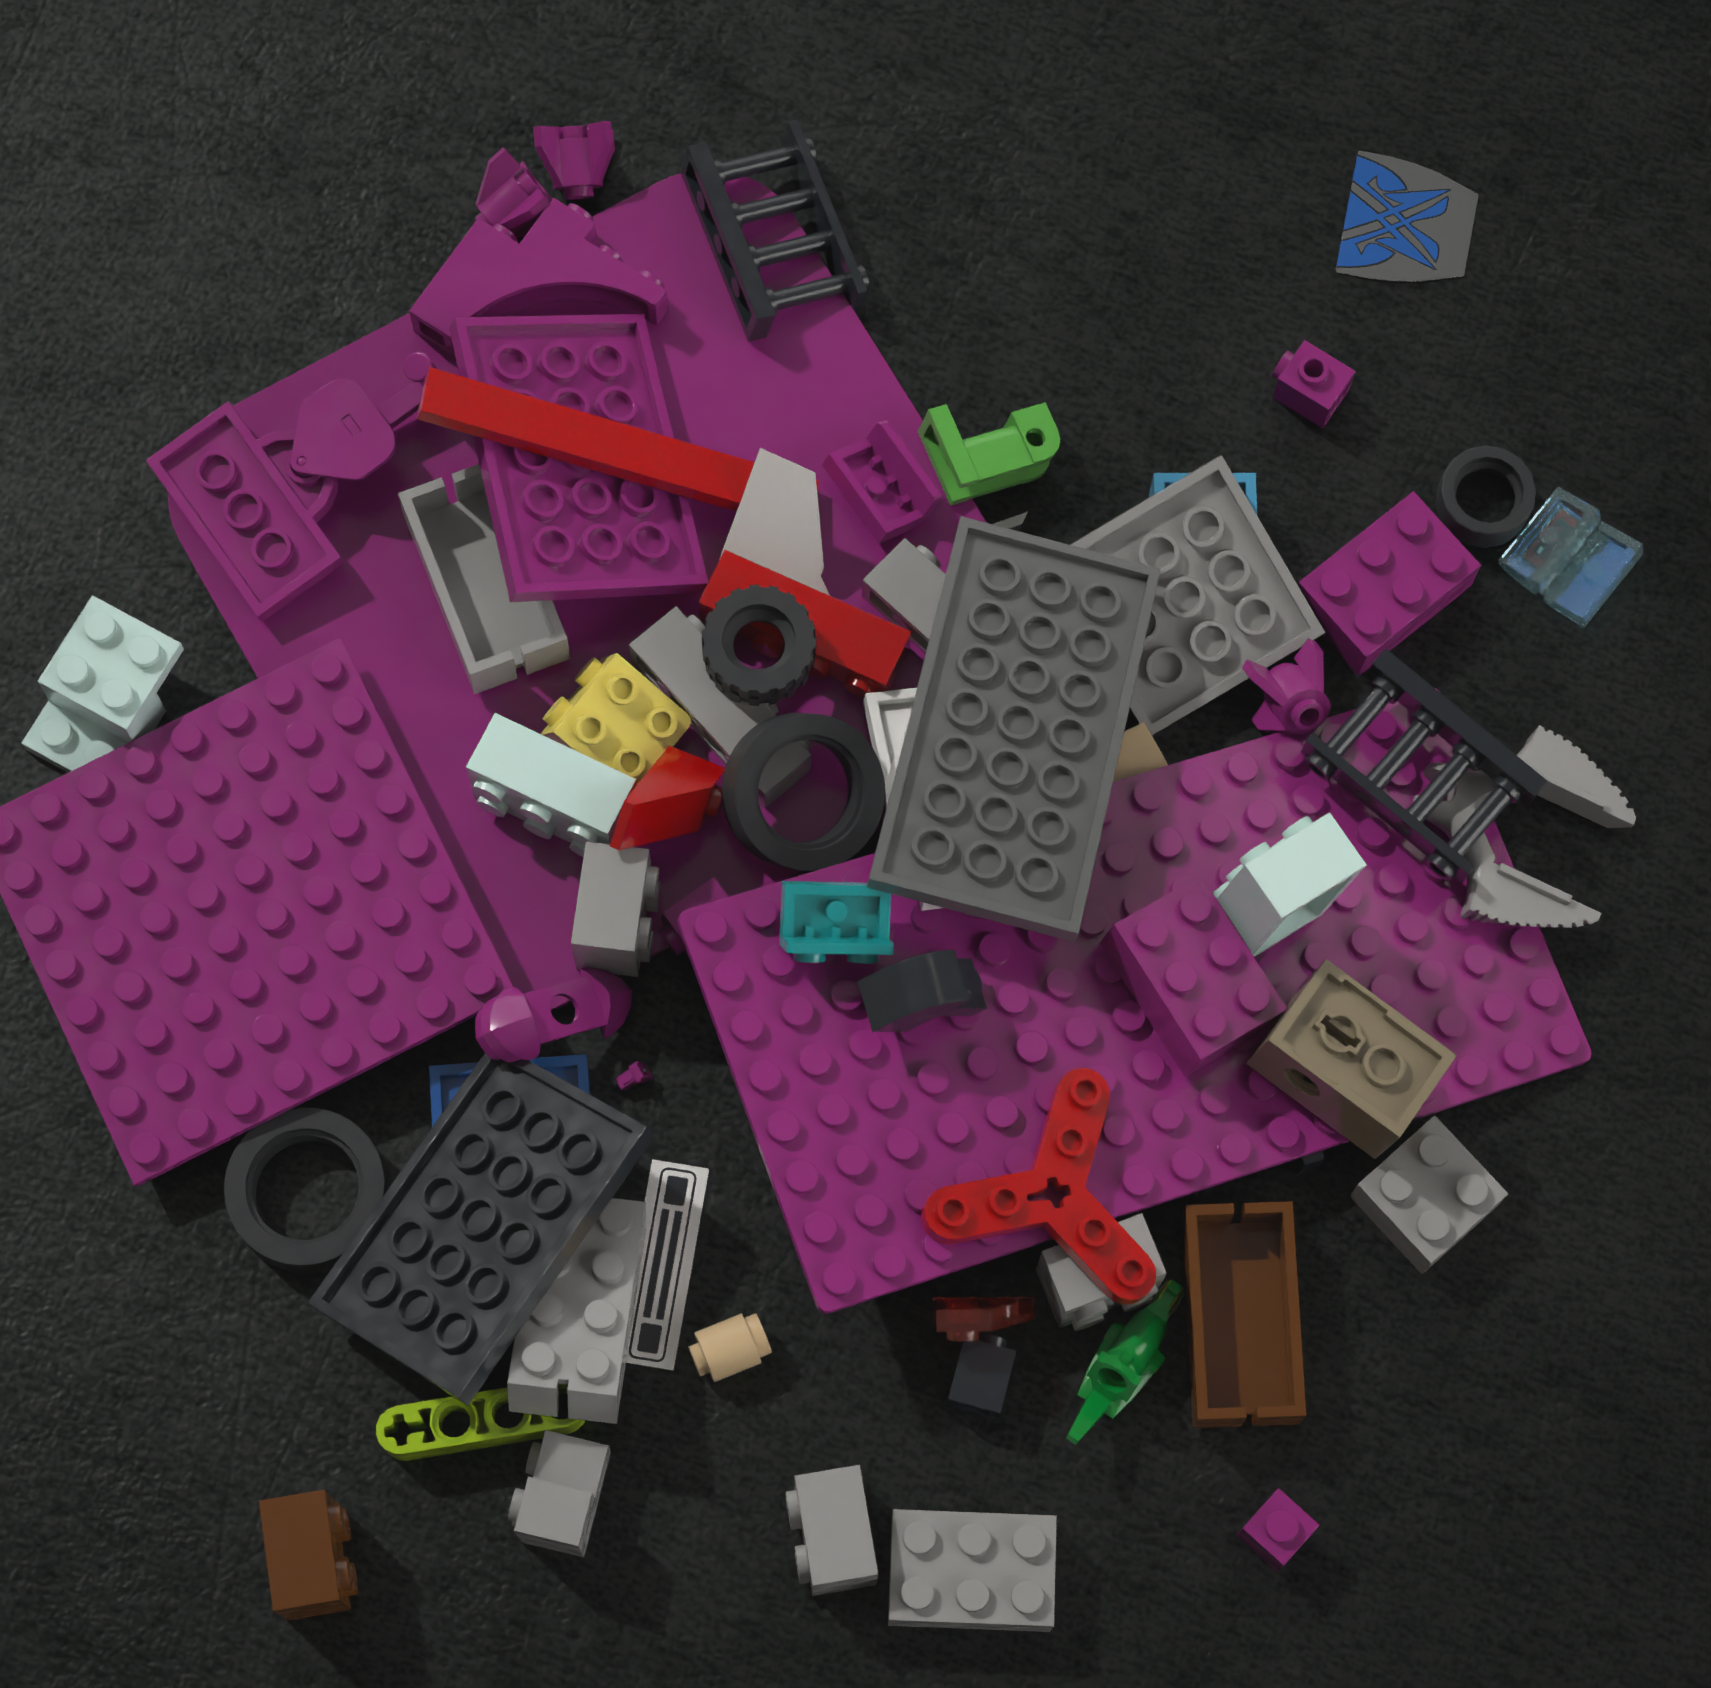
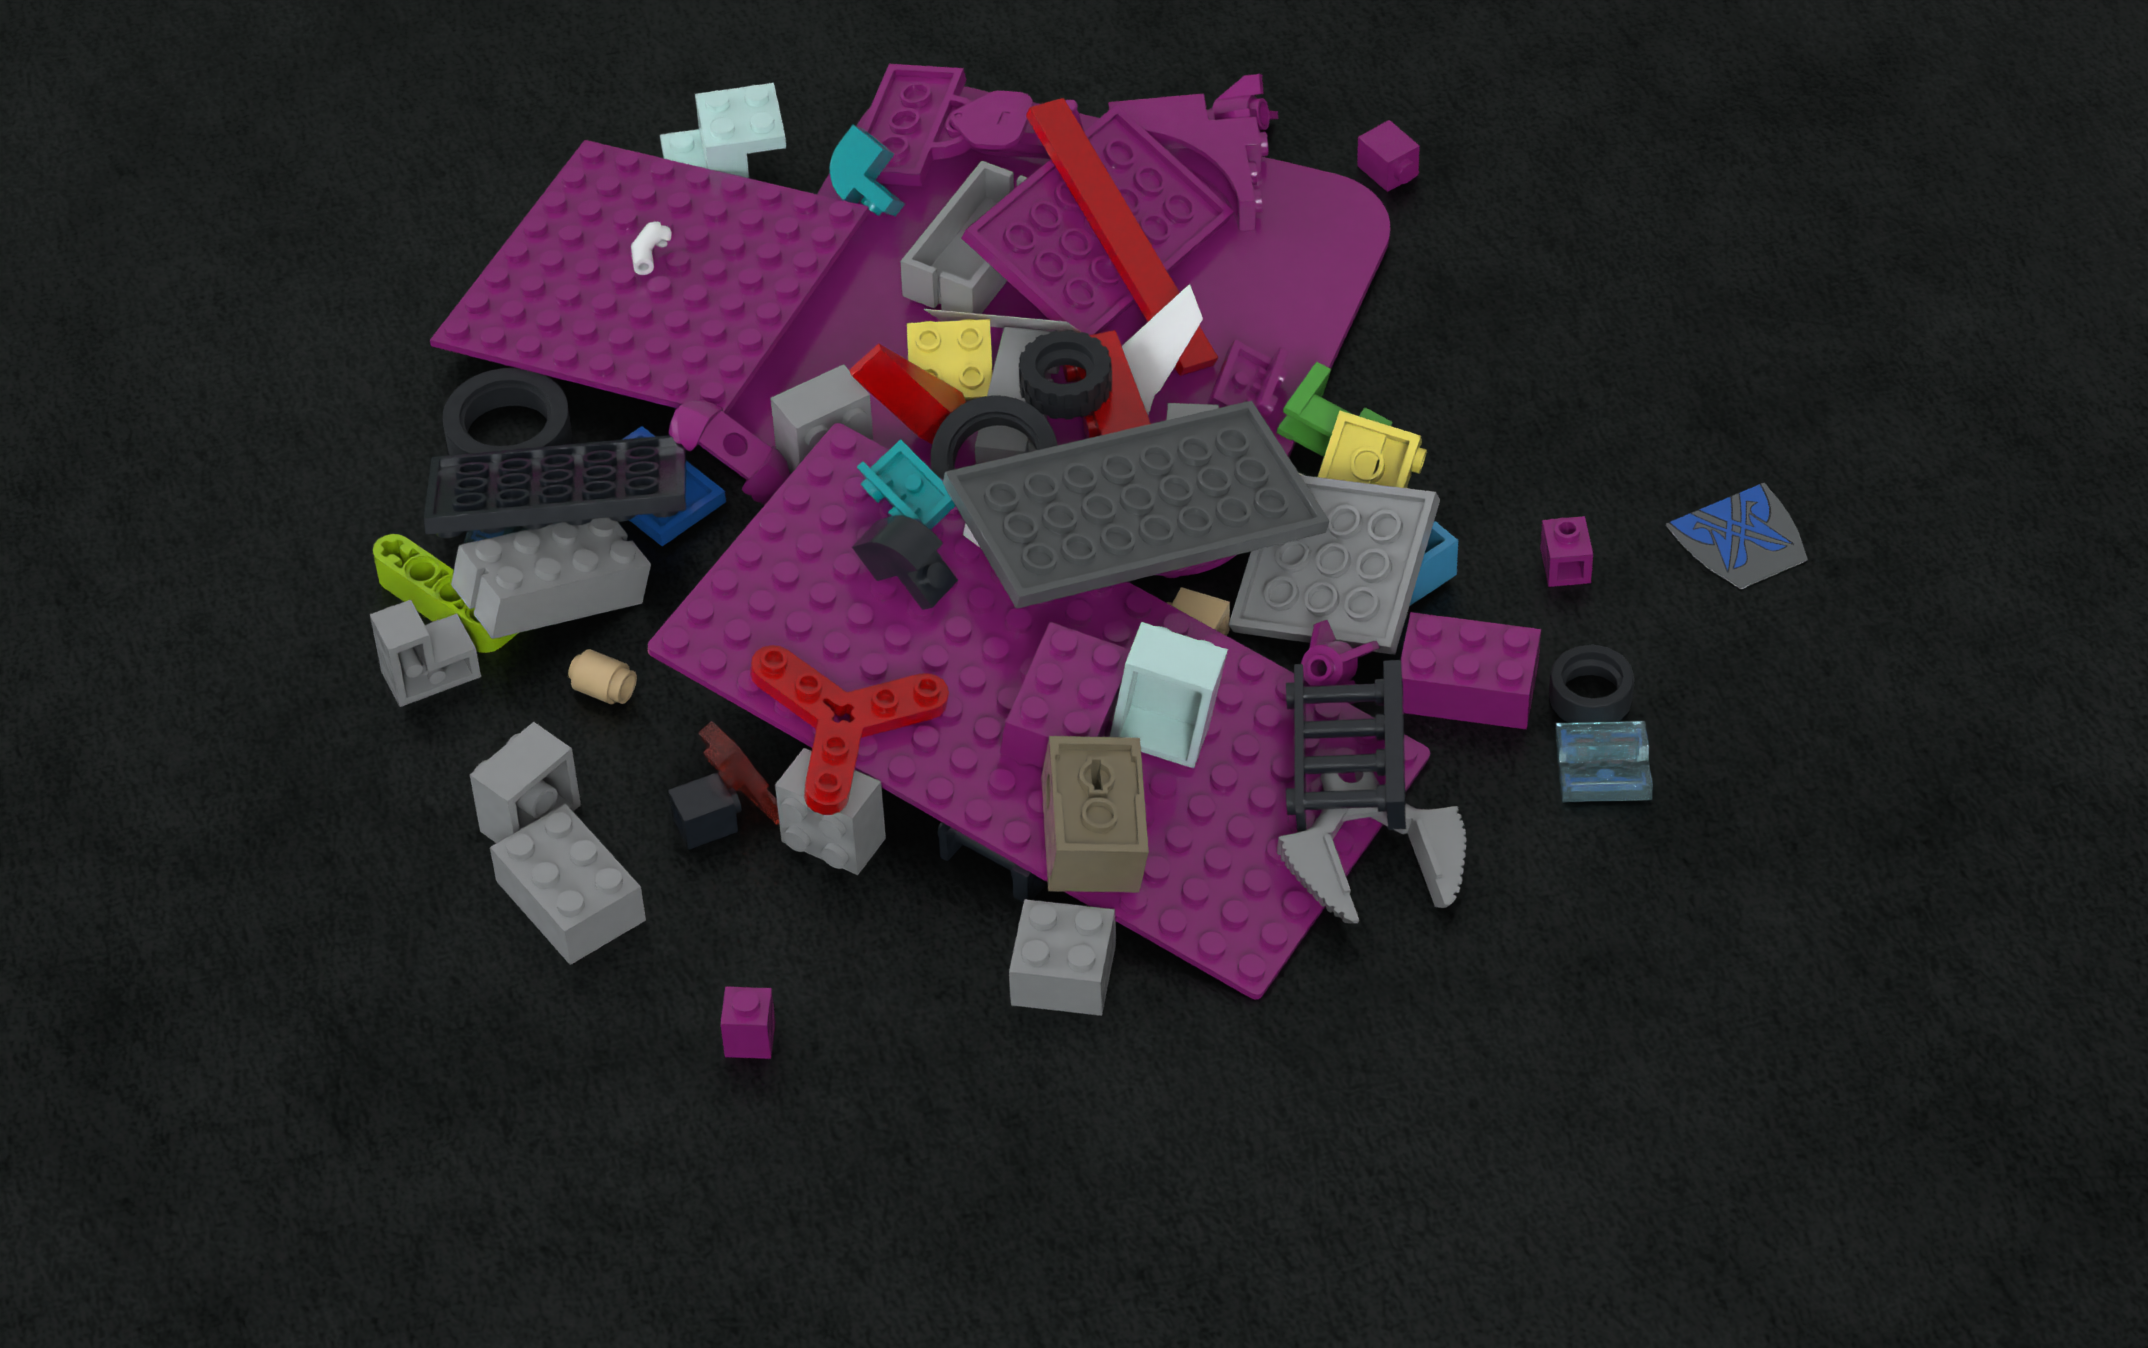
camera: 55 degrees right, 25 degrees down
reddish brown brick [259,1489,358,1621] -> none
light aqua piece [466,713,637,857] -> none
magenta brick [533,121,615,200] -> none
magenta piece [615,1061,653,1090] -> none
white sticker [626,1159,709,1371] -> none
black fence [680,120,869,342] -> none
green animal [1066,1279,1185,1445] -> none
reddish brown piece [1181,1201,1306,1428] -> none
none -> white arm [631,221,672,275]
none -> teal brick [830,125,905,217]
none -> white sticker [924,309,1081,333]
none -> light yellow plate [1318,411,1427,489]
none -> magenta brick [1357,120,1420,192]

